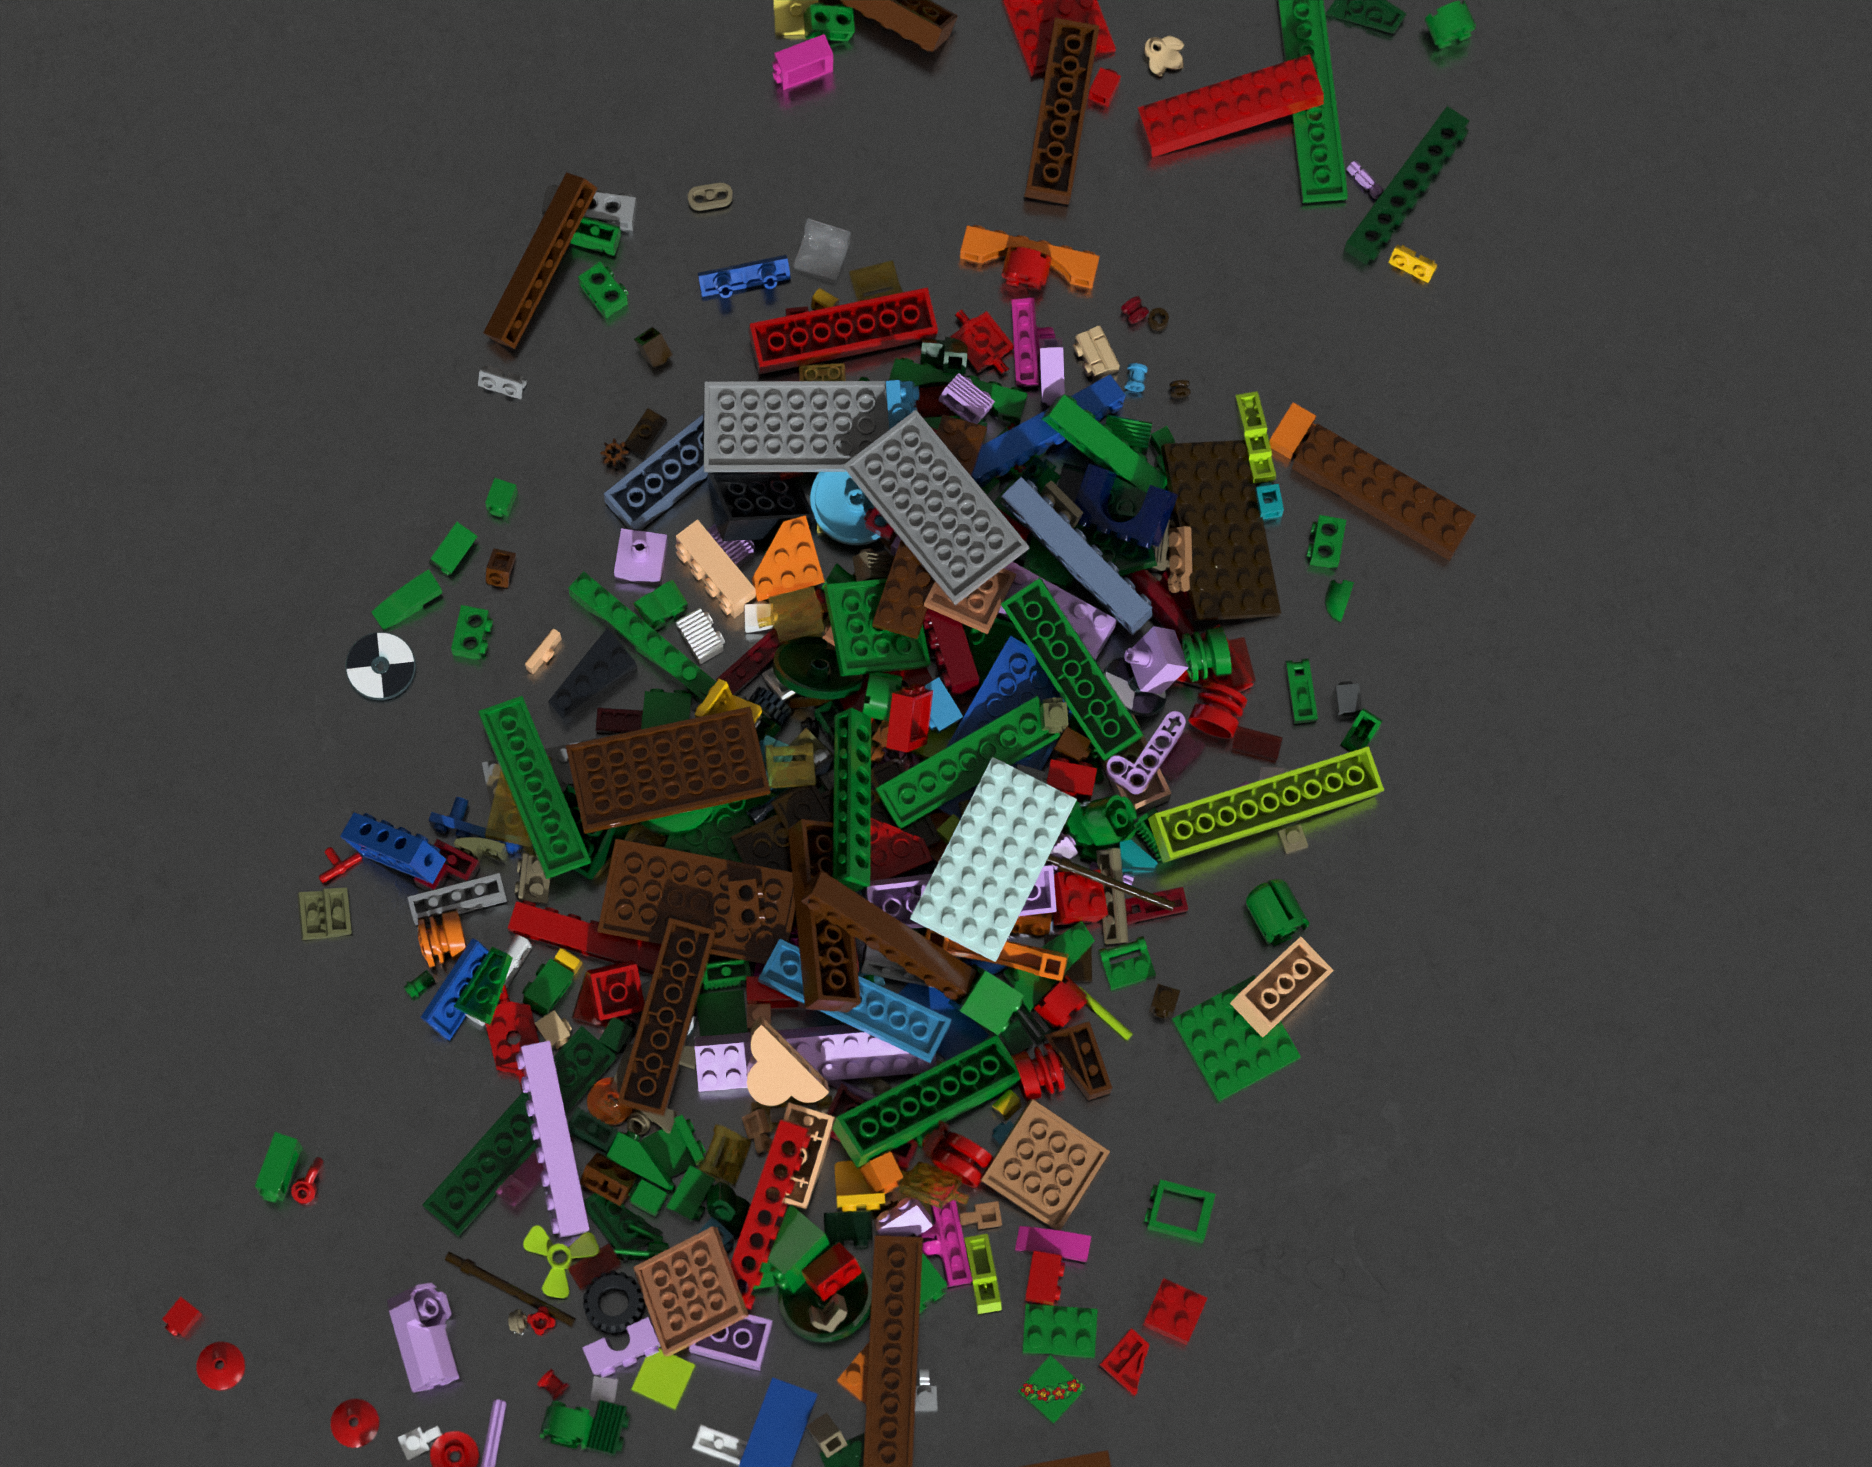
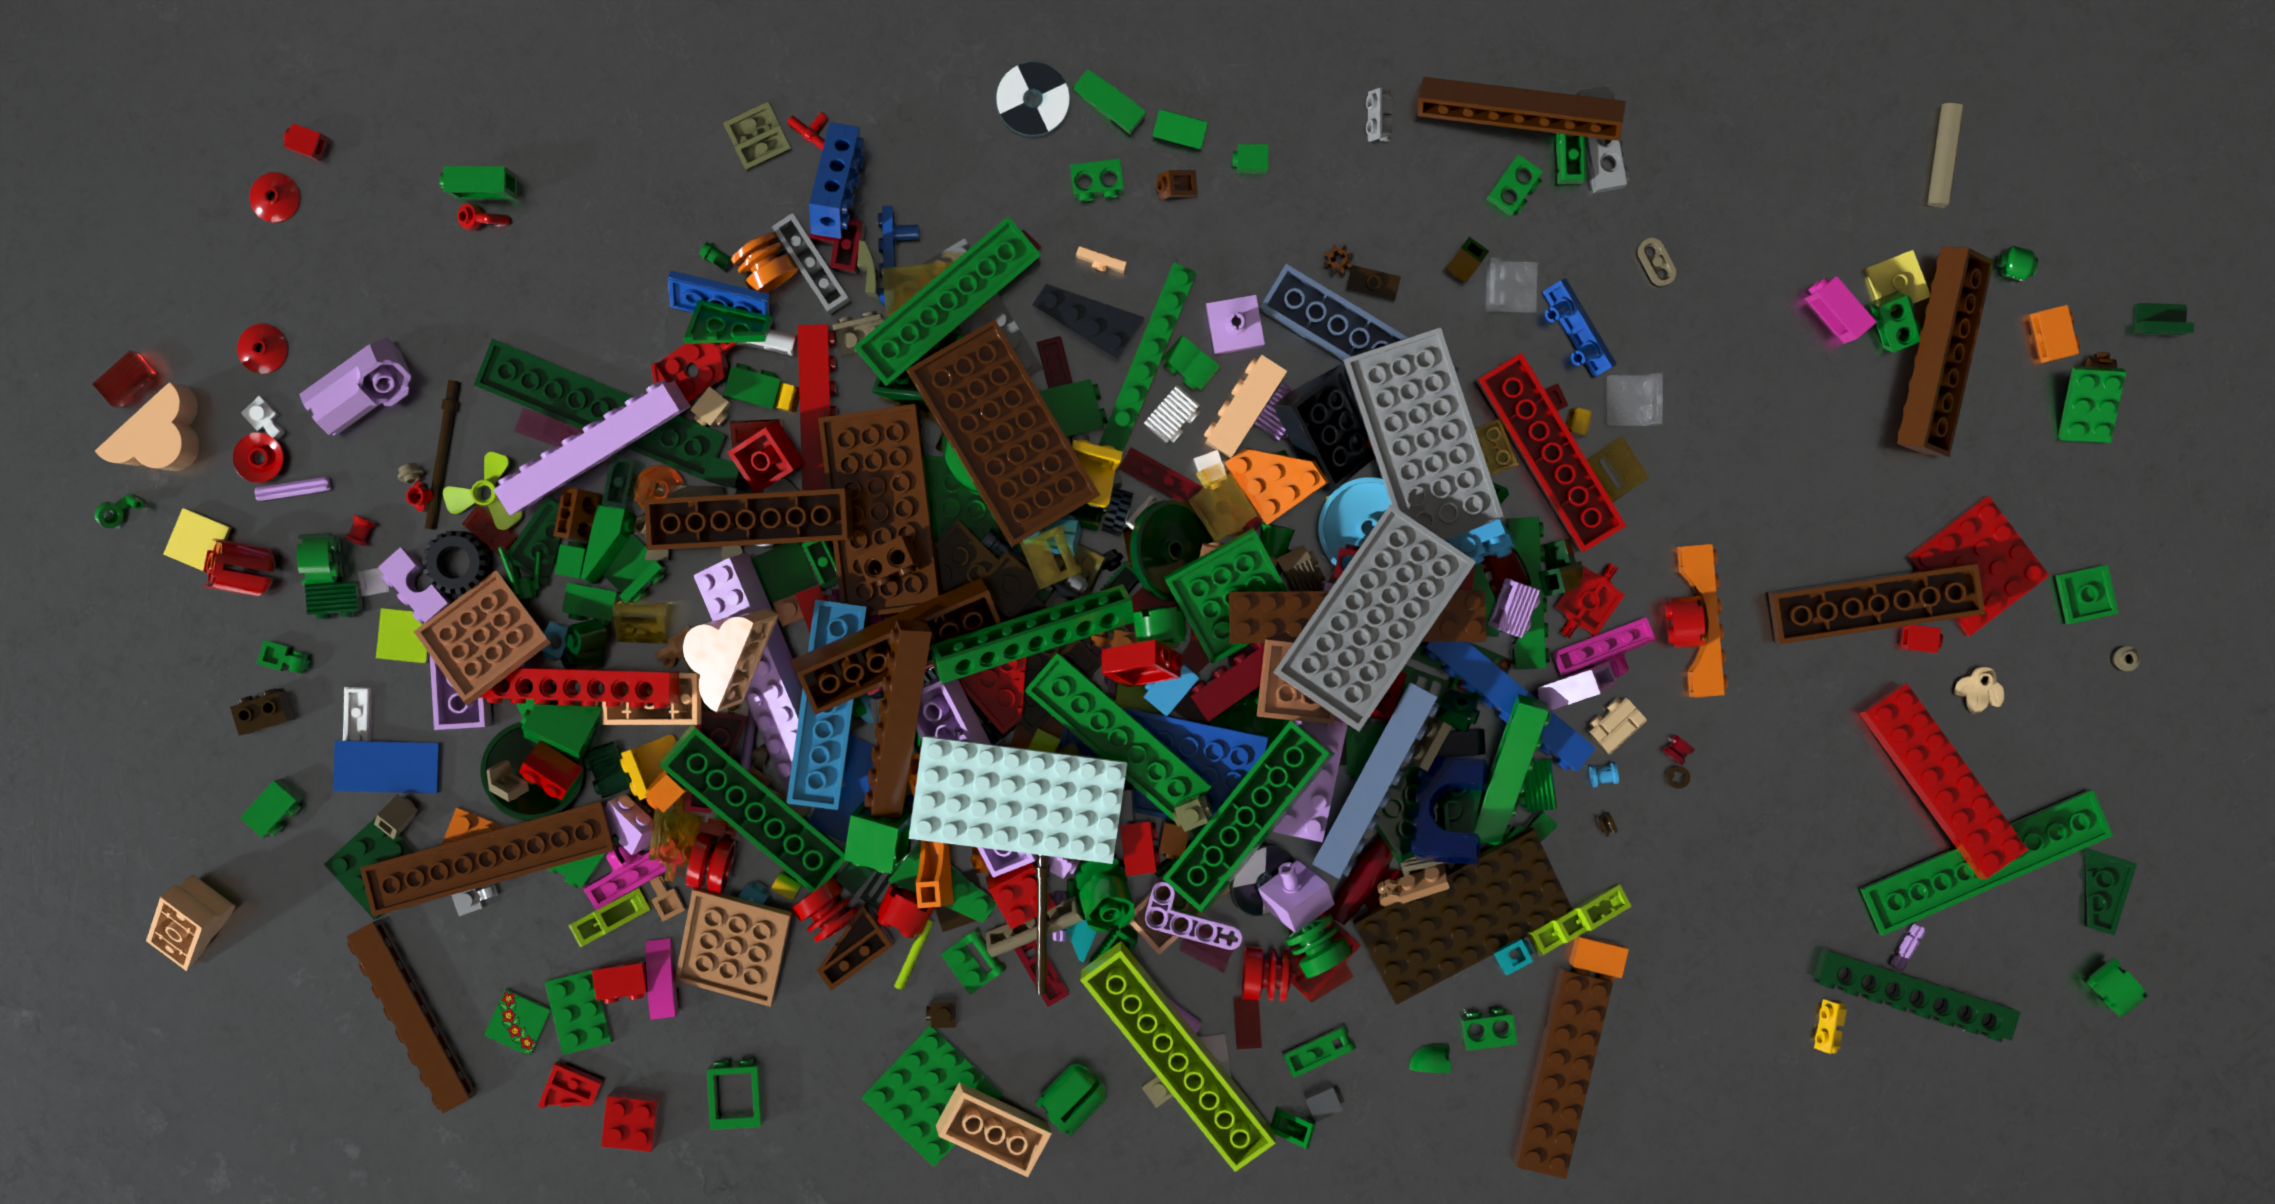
camera: 75 degrees right, 15 degrees up
none -> clear bracket [1485,258,1537,313]

